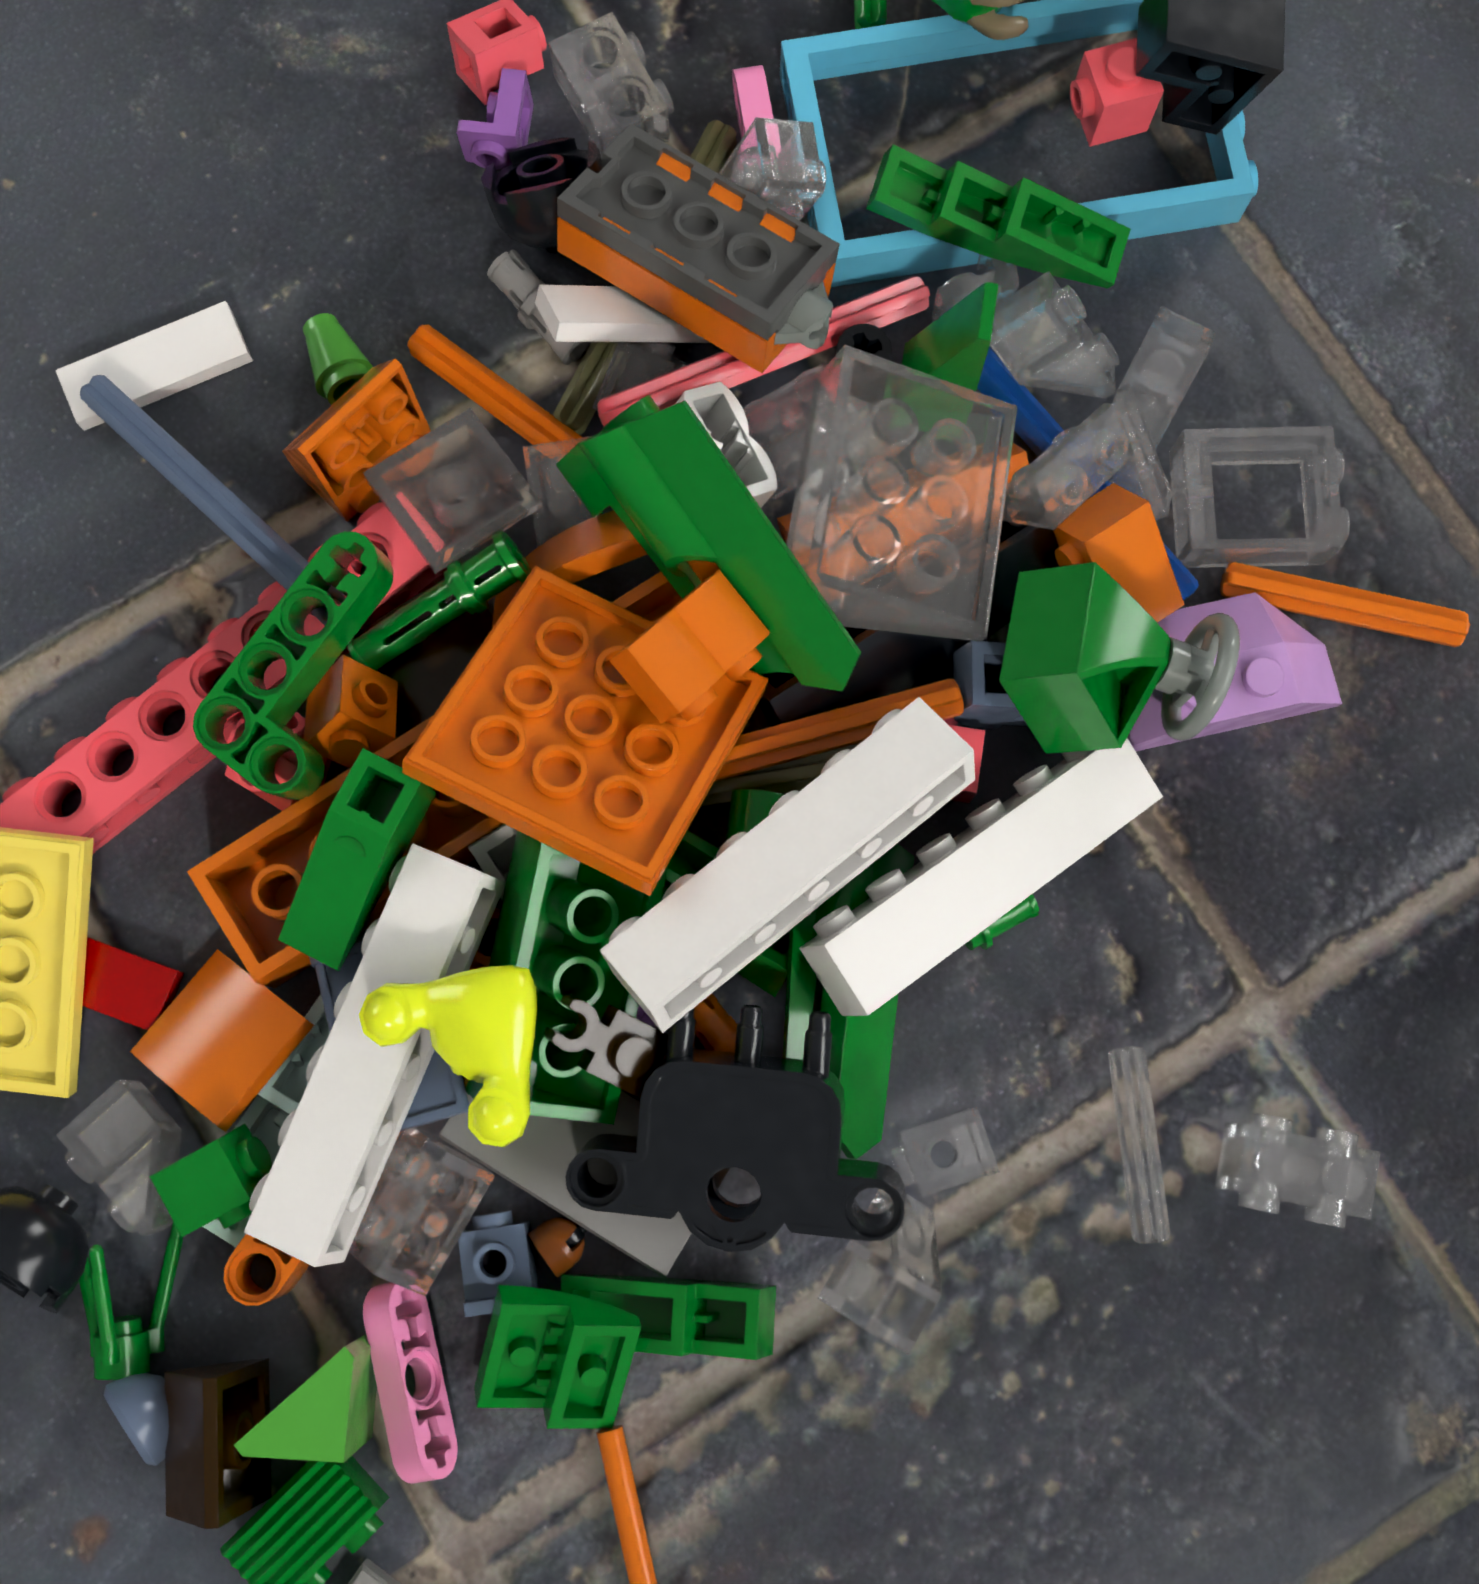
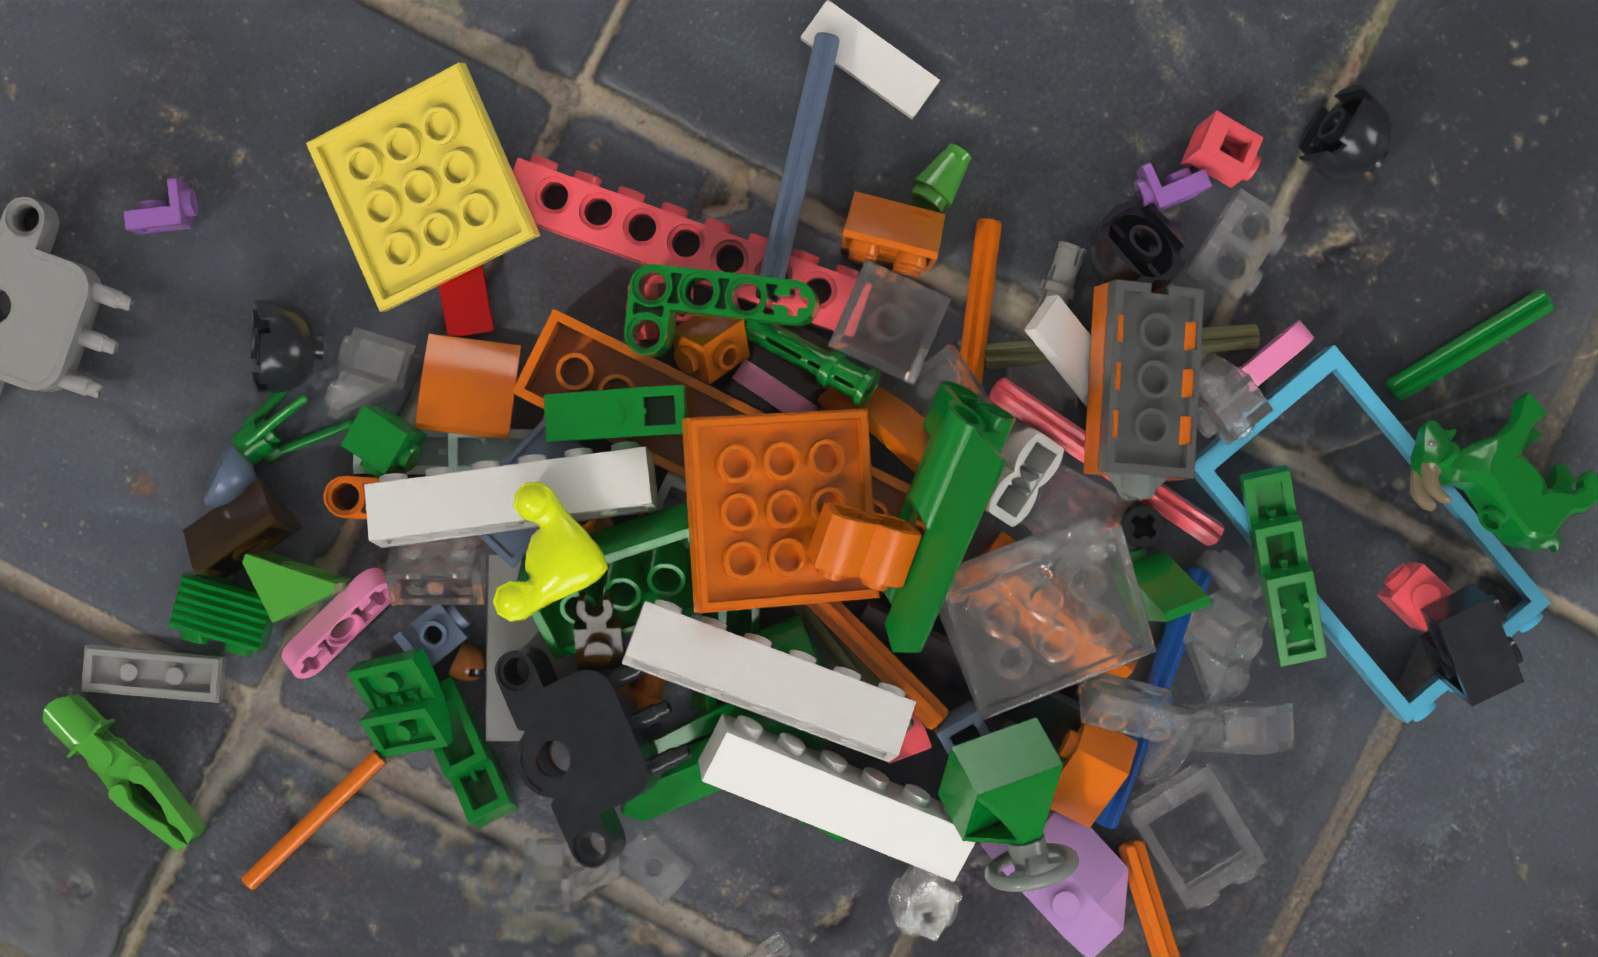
camera: 65 degrees right, 10 degrees up
none -> bright pink beam [732,359,818,413]
none -> clear brick [888,864,963,941]

